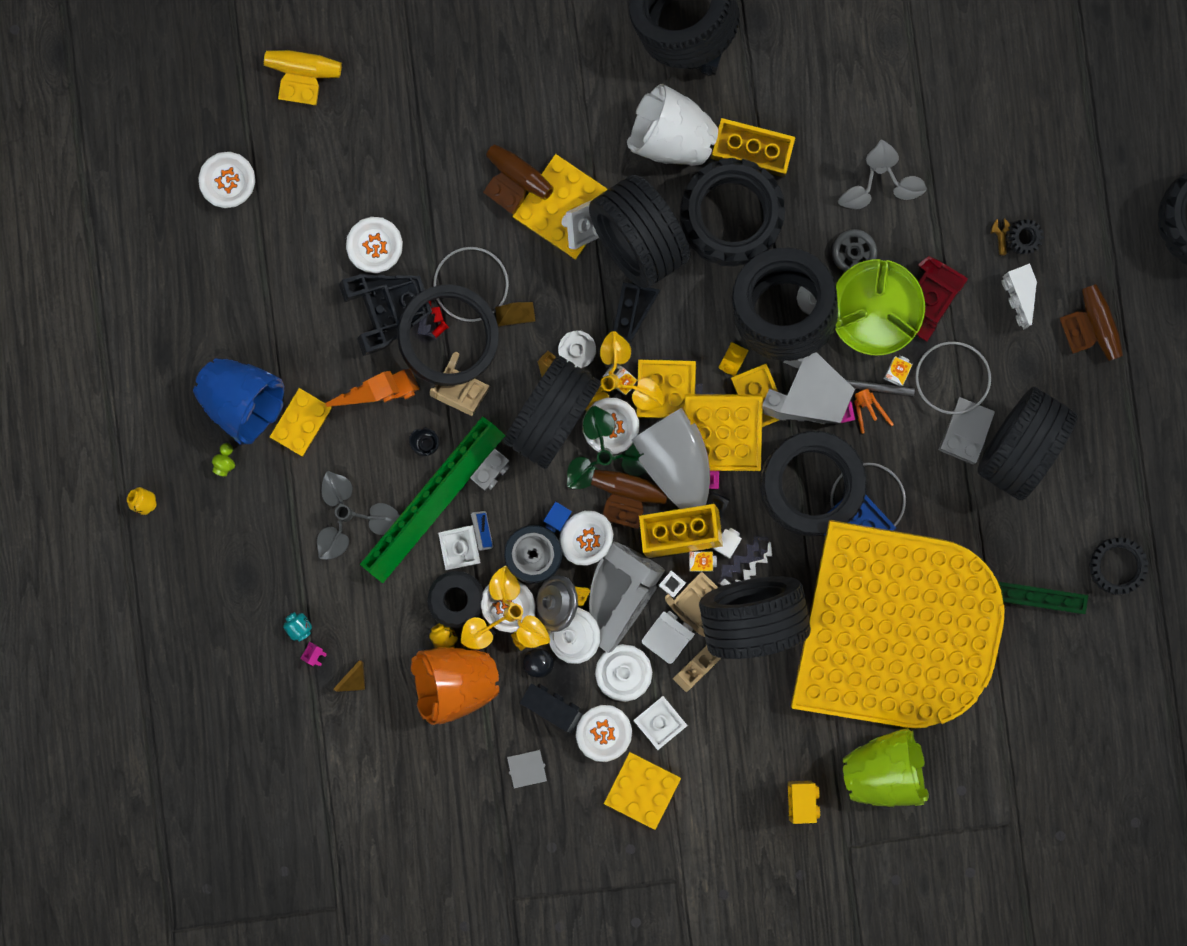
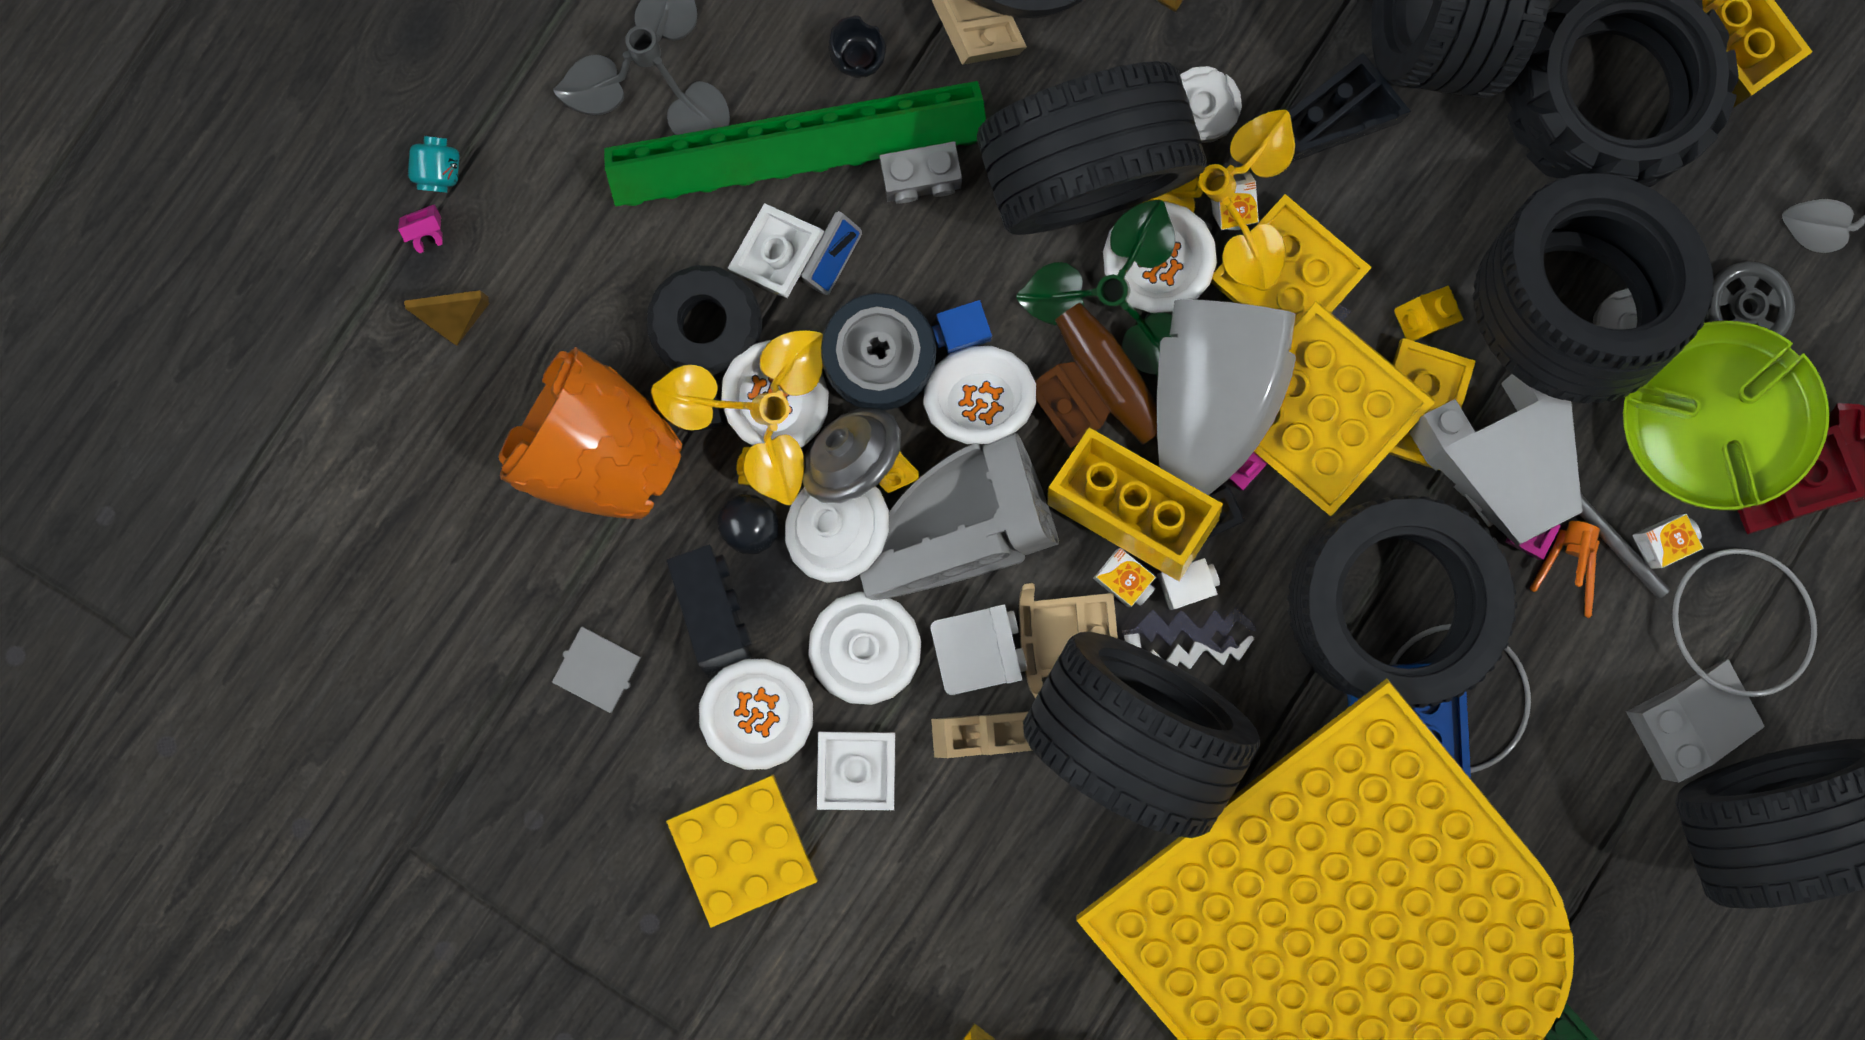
camera: 40 degrees right, 0 degrees up
yellow head [429,623,458,648] -> none
white brick [658,571,686,598] -> none

